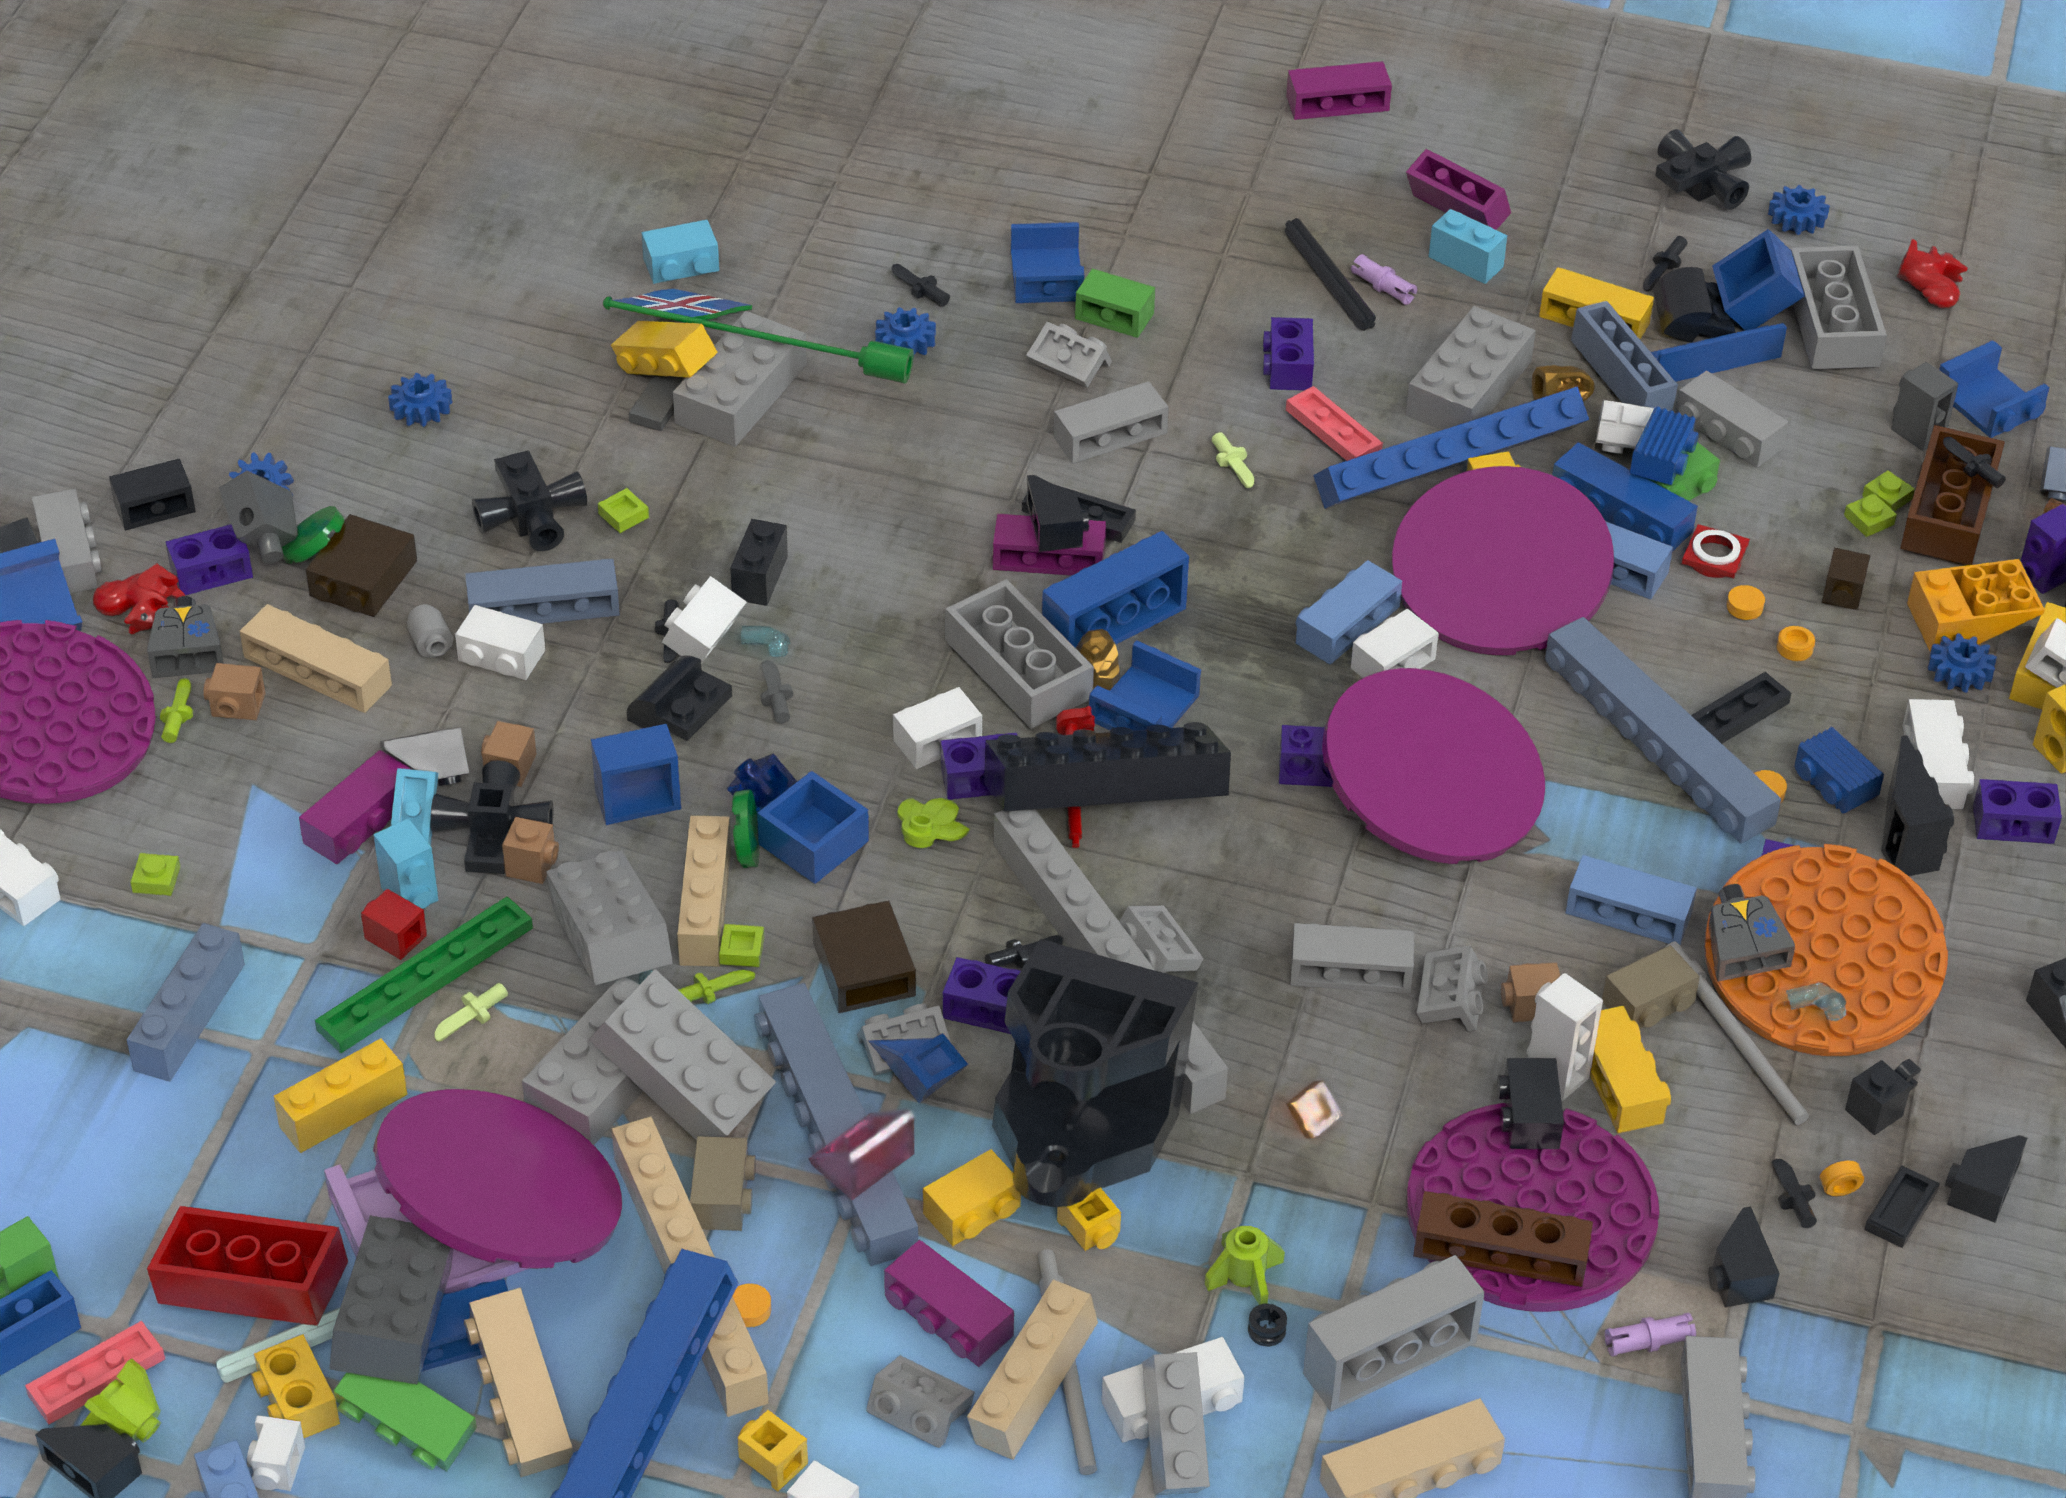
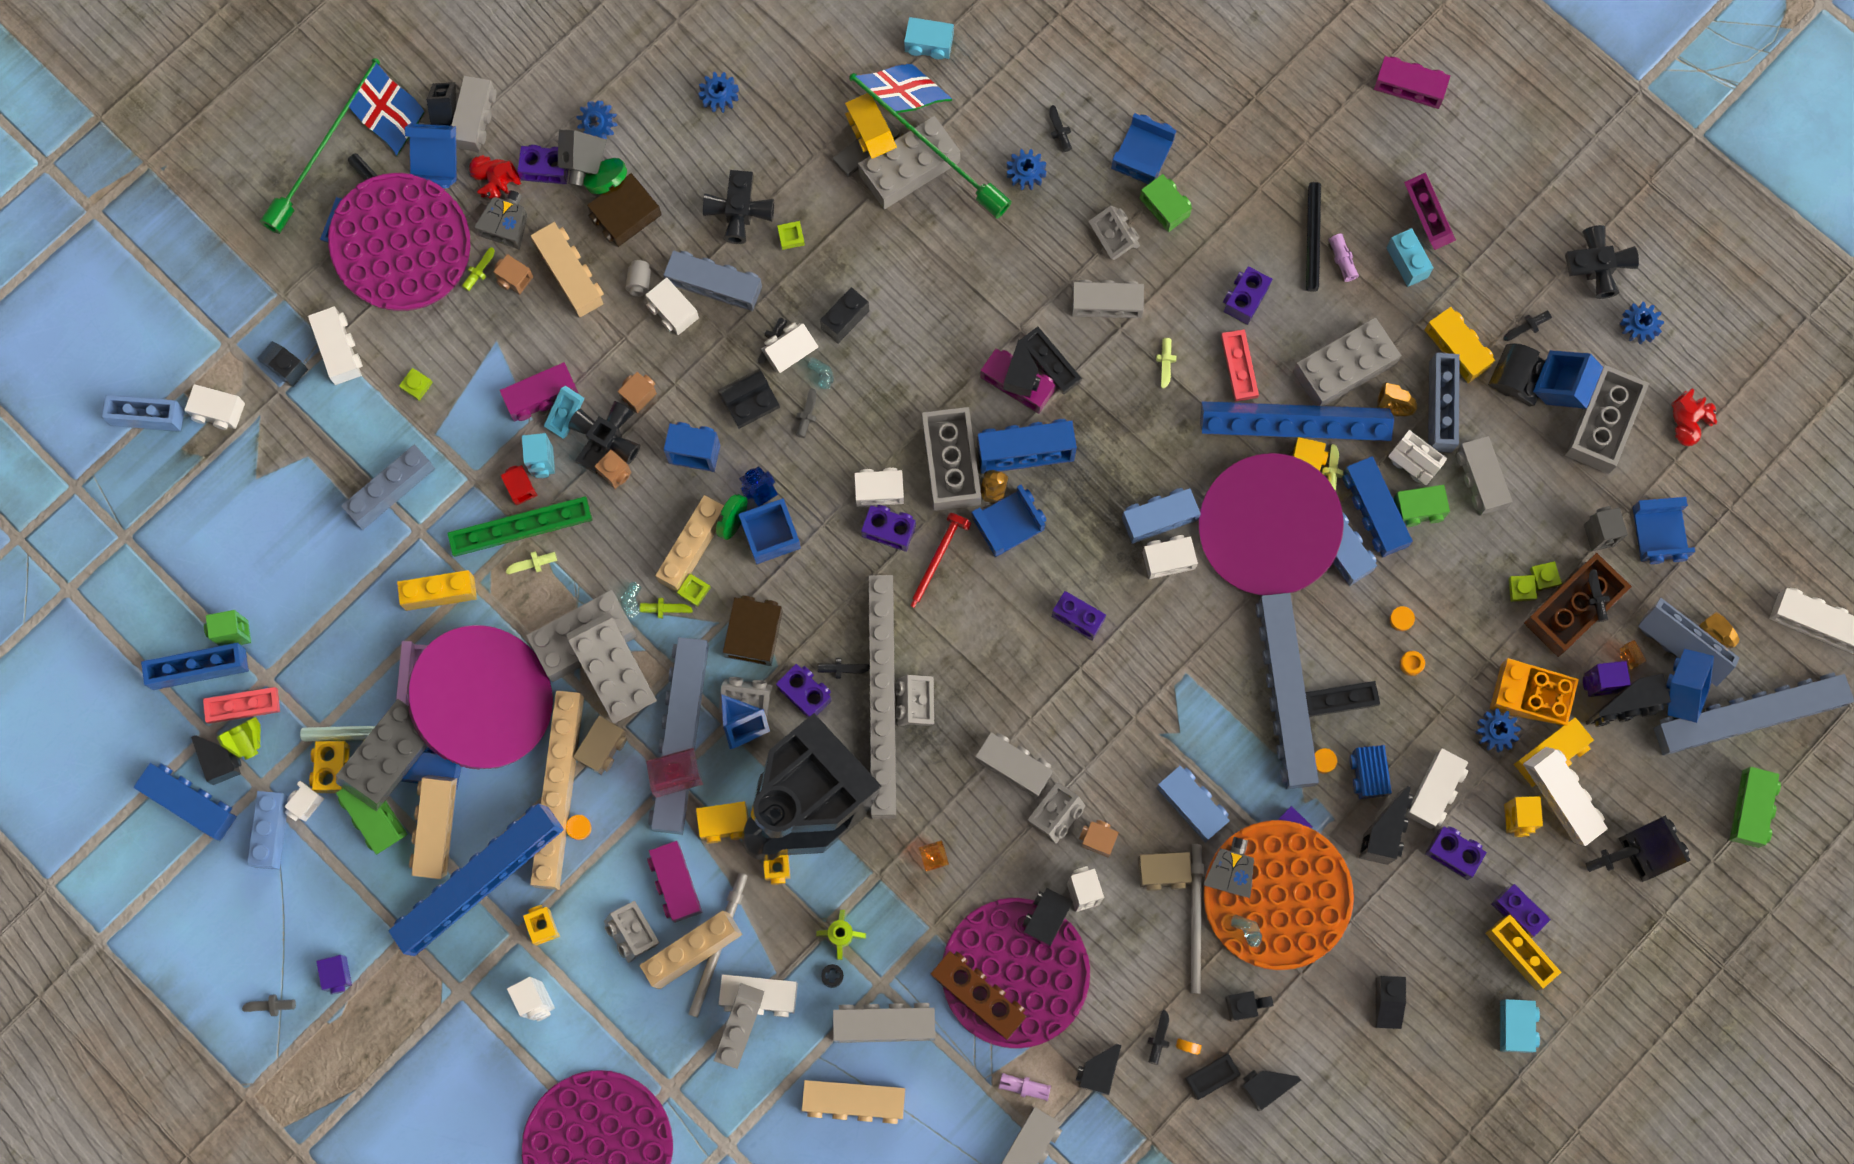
camera: 30 degrees right, 30 degrees up
black brick [109,458,196,531] -> none
red brick [147,1206,348,1326] -> none
slope [380,727,469,786] -> none
light grey brick [546,850,673,985] -> none
lime plate [897,798,970,848] -> none
black brick [984,722,1231,812] -> none
magenta tile [1322,668,1545,864] -> none
yellow brick [1590,1006,1671,1134] -> none
blue brick [1630,406,1699,485] -> none
blue panel [1651,323,1787,382] -> none
red piece [1681,524,1750,579] -> none
dark brown brick [1822,547,1871,611] -> none

